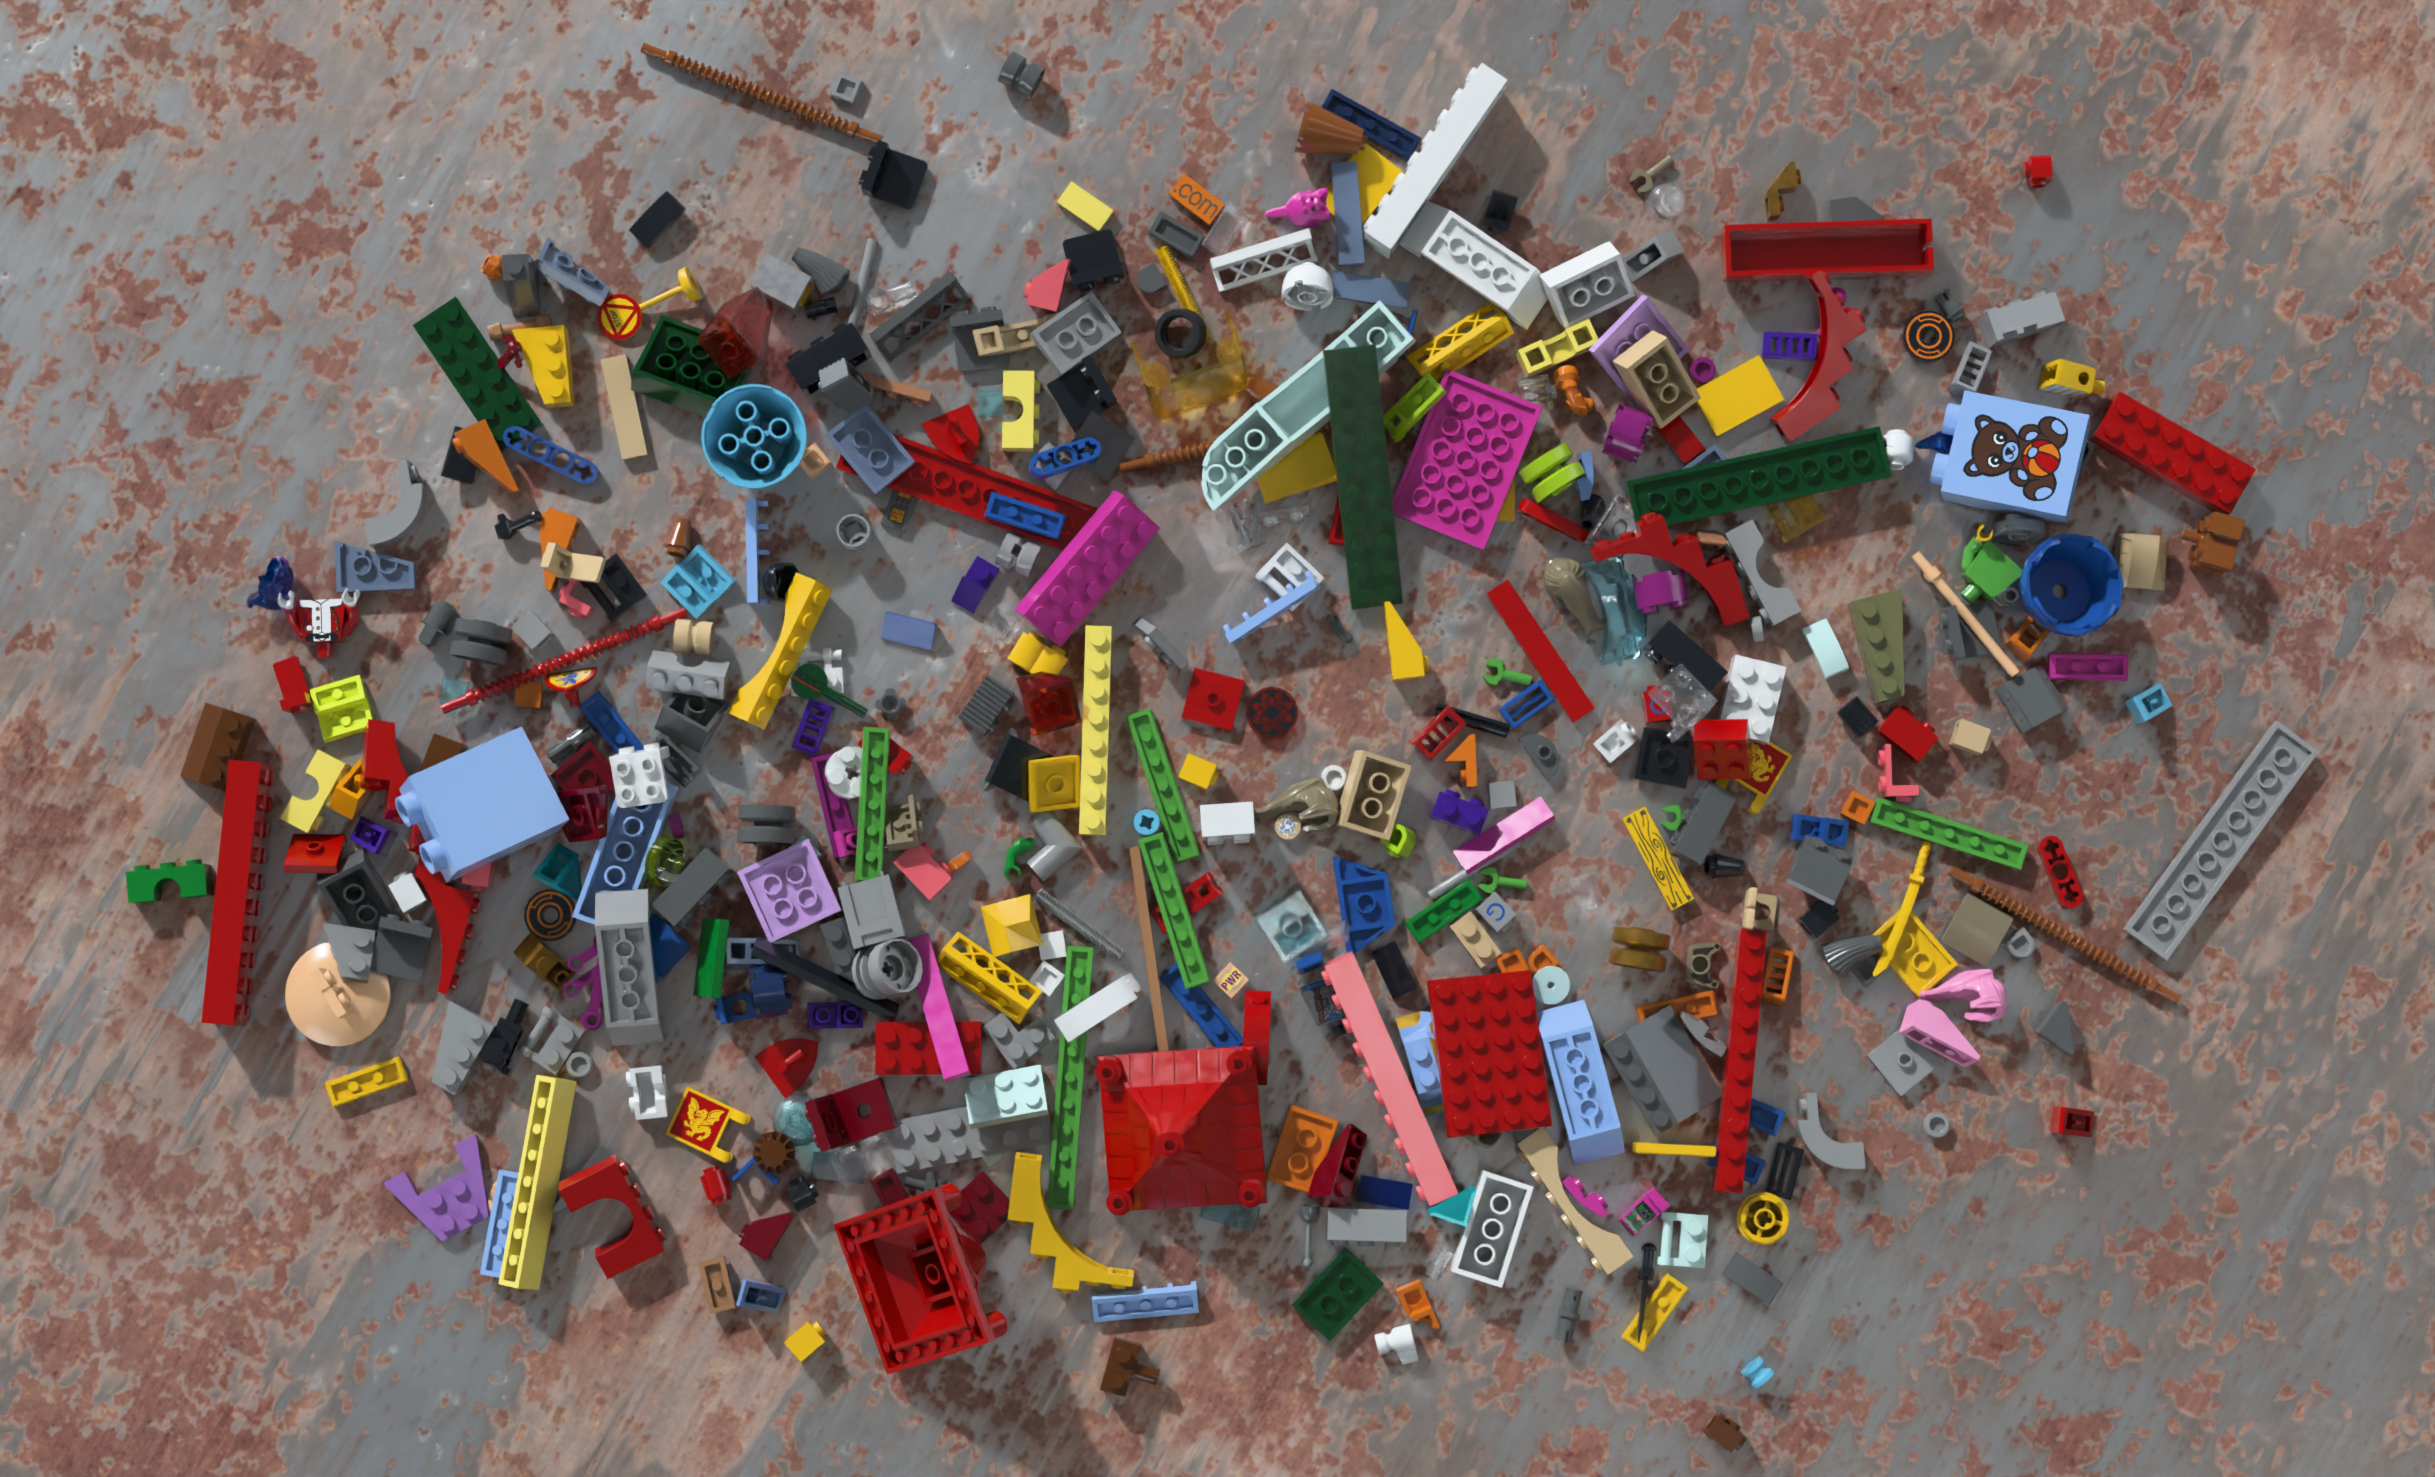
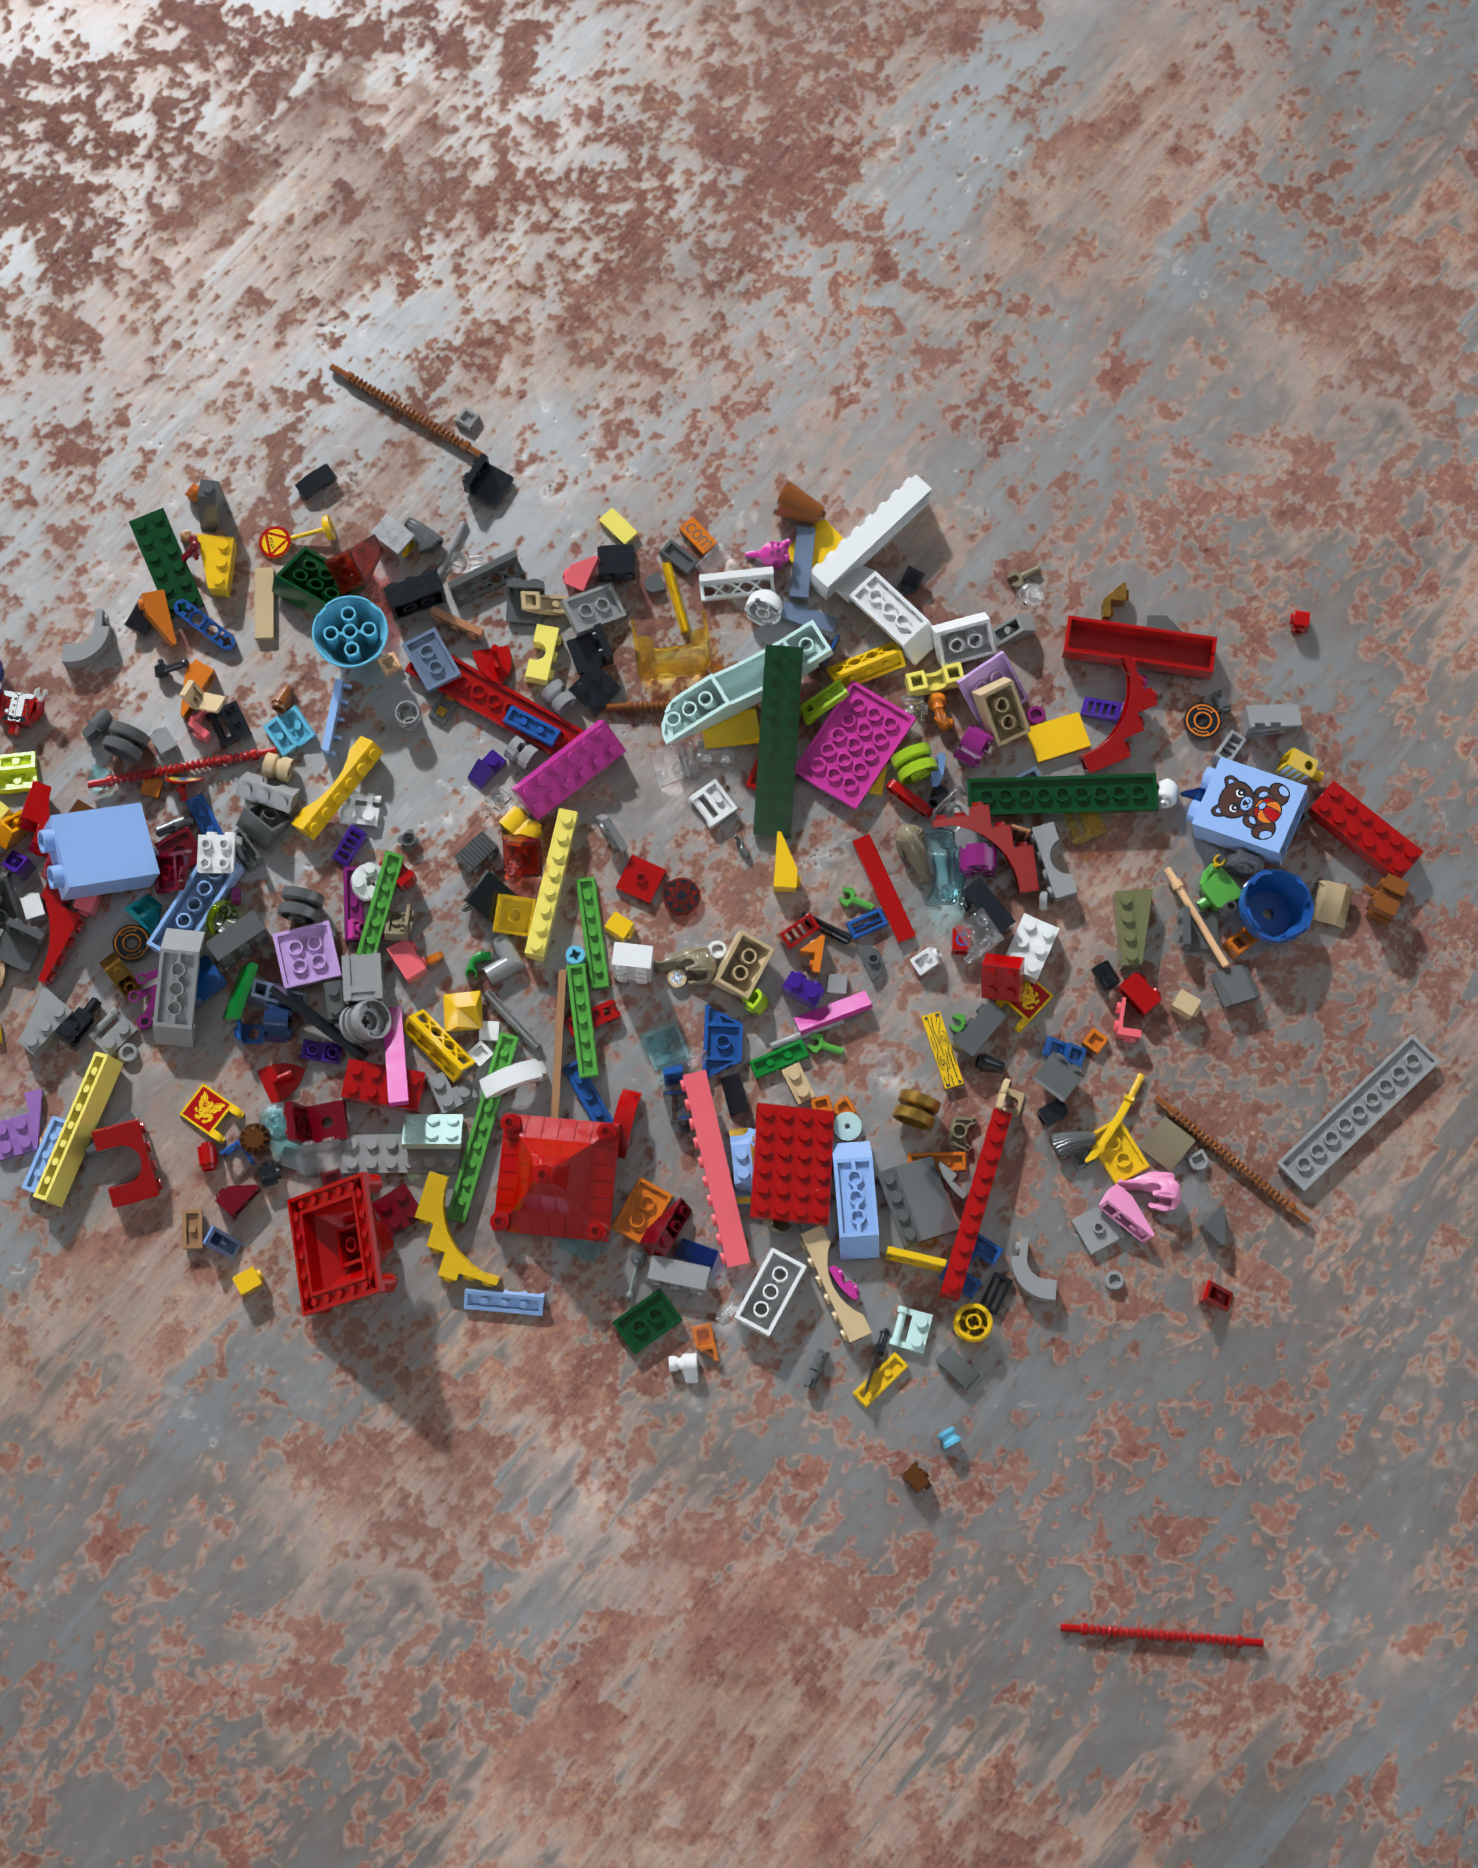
camera: 10 degrees right, 10 degrees down
sand blue wing [335,541,417,594] -> none
sand blue wing [532,237,610,306] -> none
white cylinder [626,1065,668,1120] -> none
black hair [763,562,799,602] -> none
dark green piece [791,663,868,718] -> none
black pin [804,297,838,320] -> none
dark grey brick [818,358,876,414] -> none
slope [881,611,938,650] -> none
clear light blue tile [976,388,1005,418] -> none
dark grey wheel [998,52,1045,98] -> none
blue beam [1028,437,1101,480] -> none
reddish brown brick [1100,1336,1160,1397] -> none
black tyre [1155,309,1207,358] -> none
tile [1212,962,1249,999] -> none
light blue hinge [1223,570,1321,644] -> none
dark blue tile [1321,89,1421,162] -> none
teal slope [1426,1185,1476,1227] -> none
light grey brick [1475,892,1517,933] -> none
leg [1618,1187,1670,1236] -> none
black plate [1633,727,1694,789] -> none
red slope [1652,415,1706,466] -> none
orange slope [1761,946,1795,1006] -> none
light aqua slope [1802,619,1849,679] -> none
bright green plate [1869,797,2028,870] -> none
red beam [2037,836,2083,908] -> none
dark pink tile [2048,653,2128,681] -> none
medium azure slope [2124,683,2173,724] -> none

